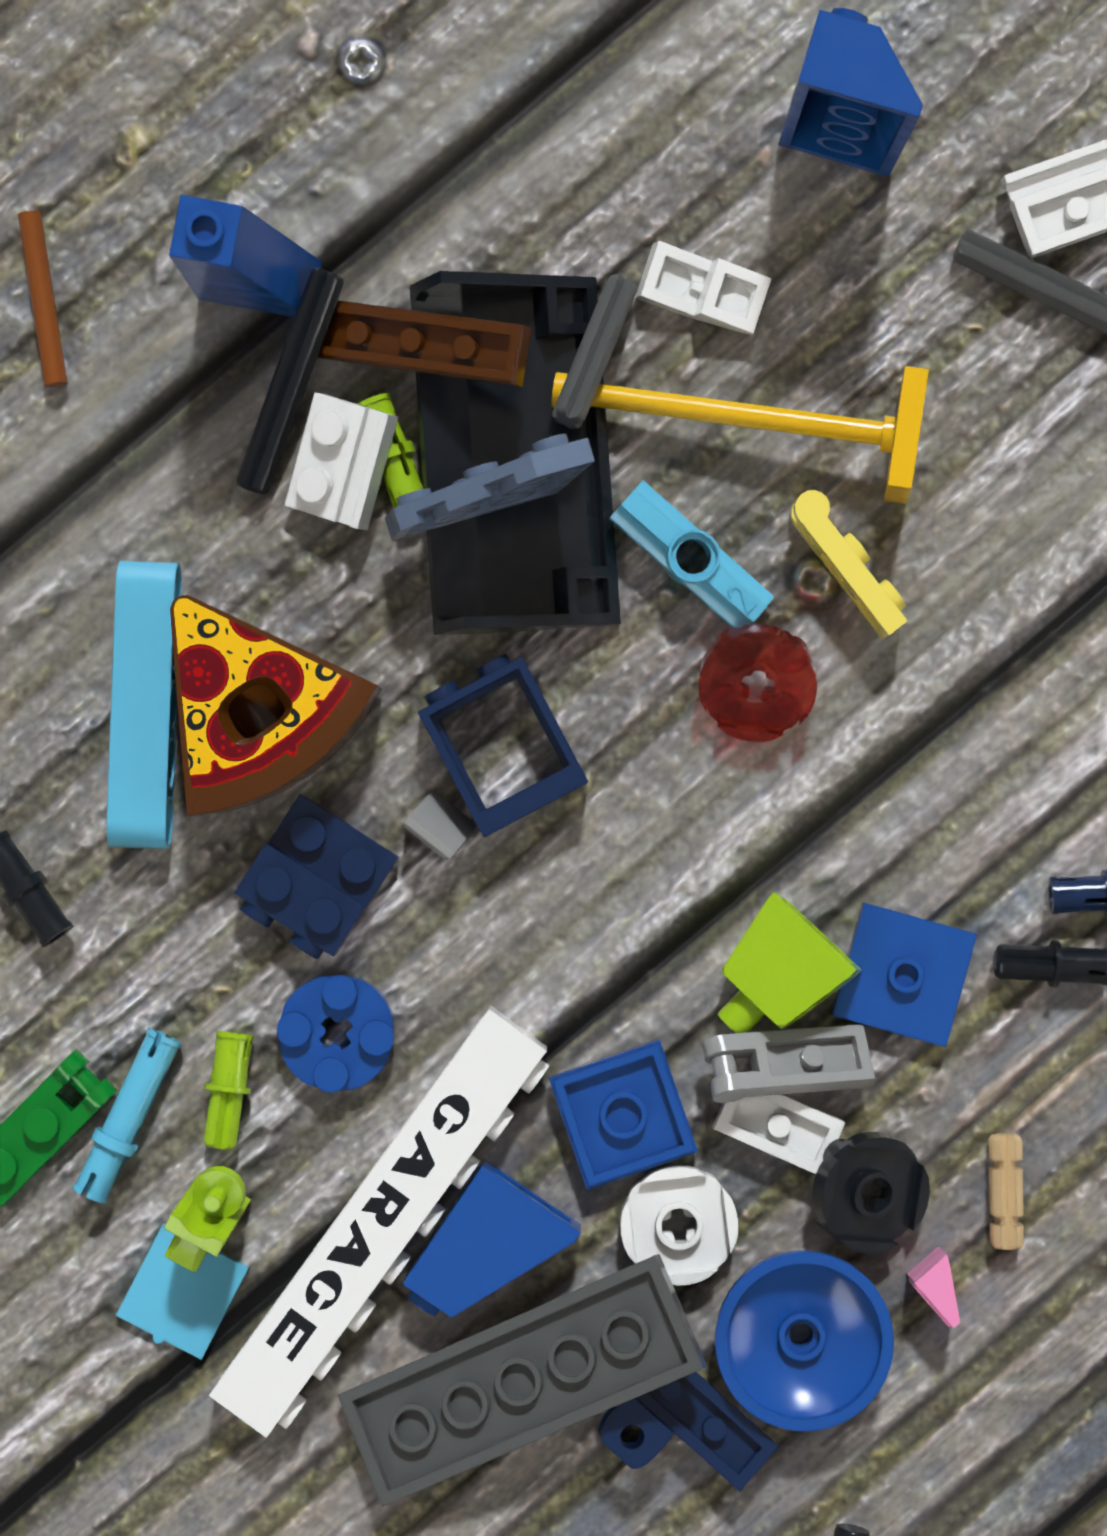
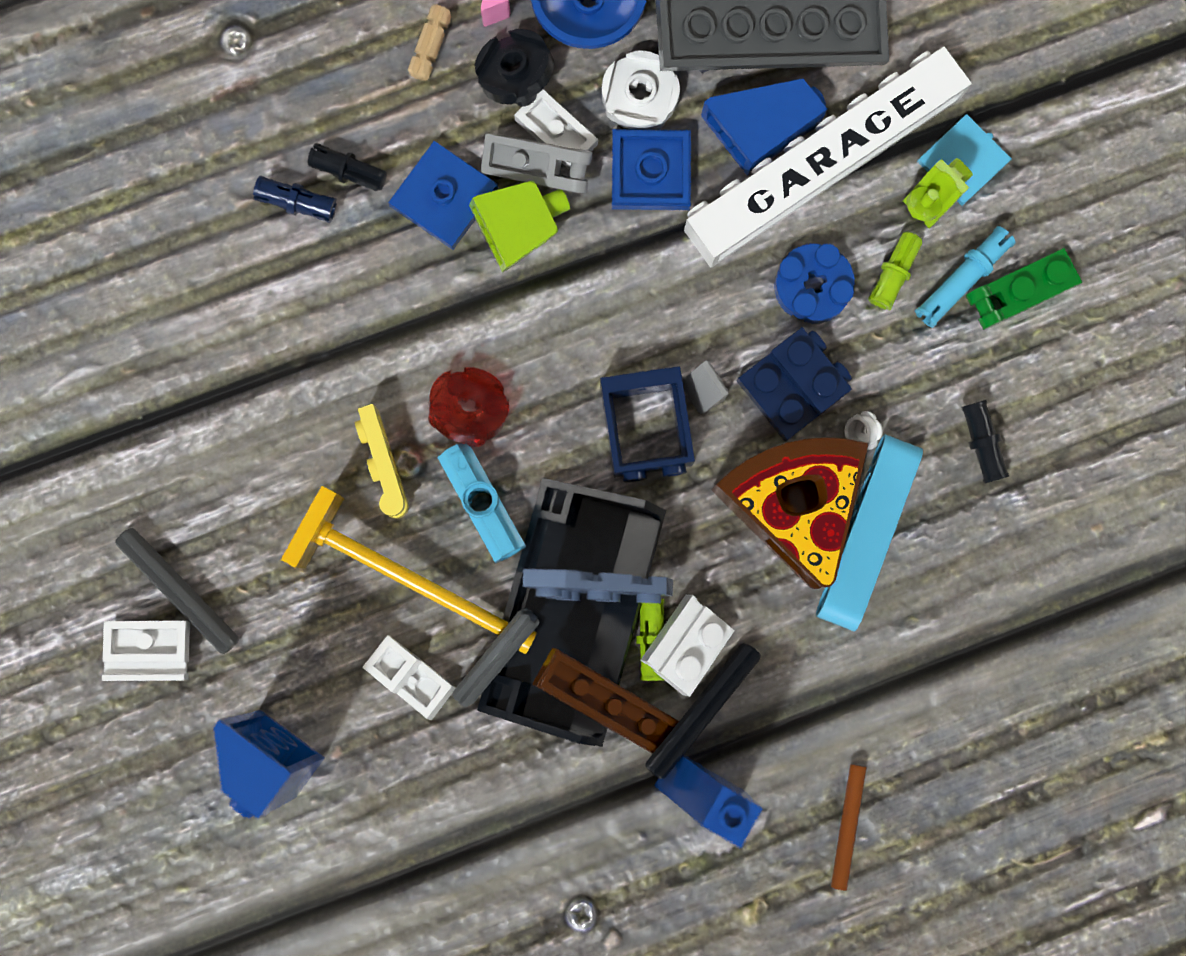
camera: 165 degrees left, 5 degrees down
none -> white plate [845,411,883,451]

